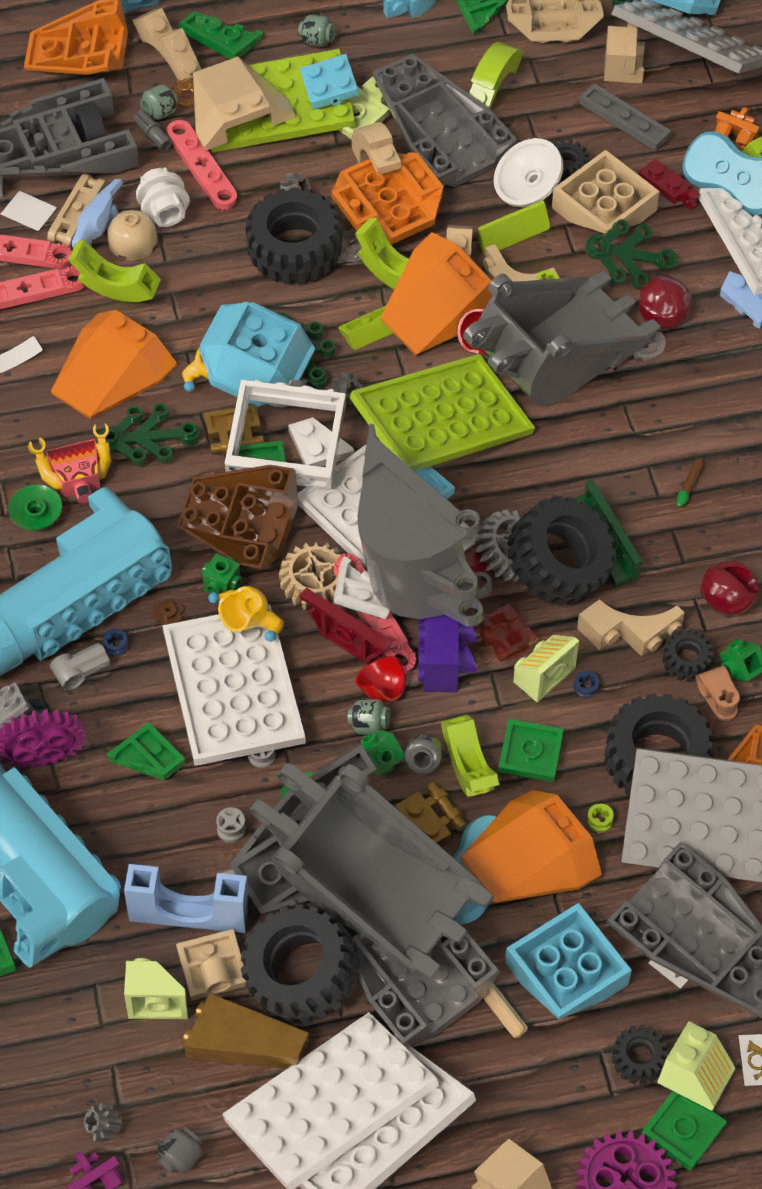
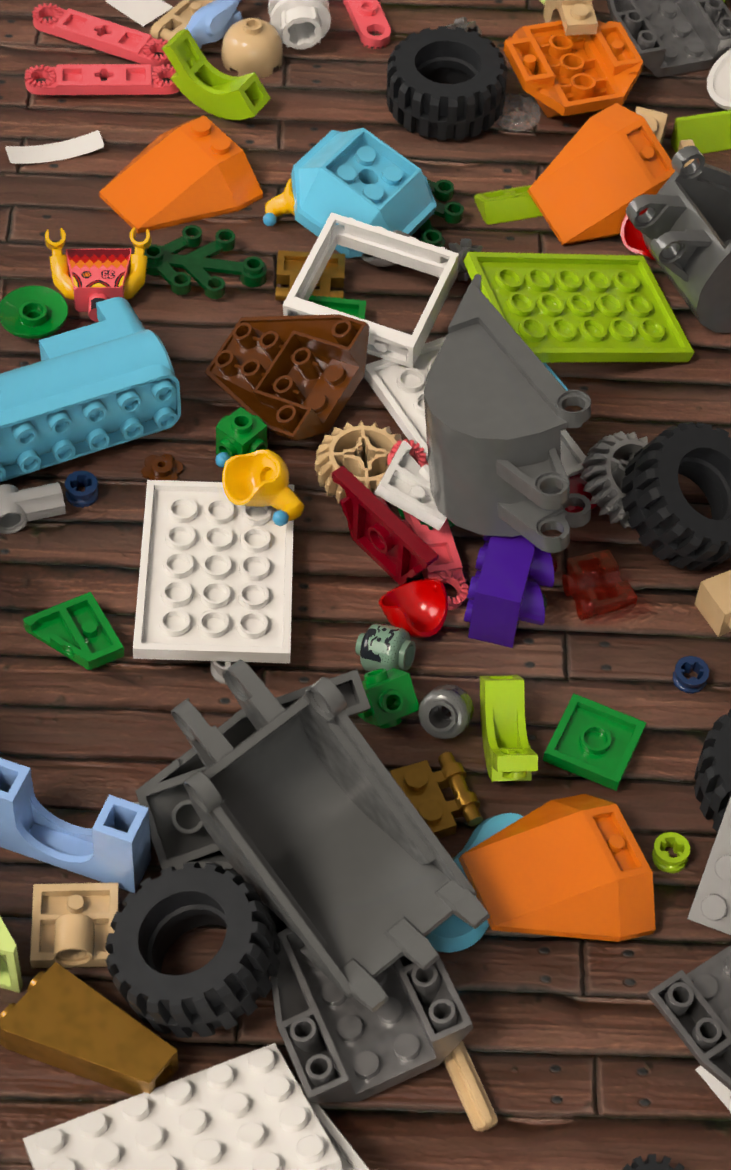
camera: 10 degrees right, 5 degrees down
light grey wheel [216,807,246,843] -> none
white wing [288,417,354,467] -> none
lime arch [355,218,409,289] -> none
medium azure slope [505,903,632,1019] -> none
yellowish green slope [513,635,579,702] -> none

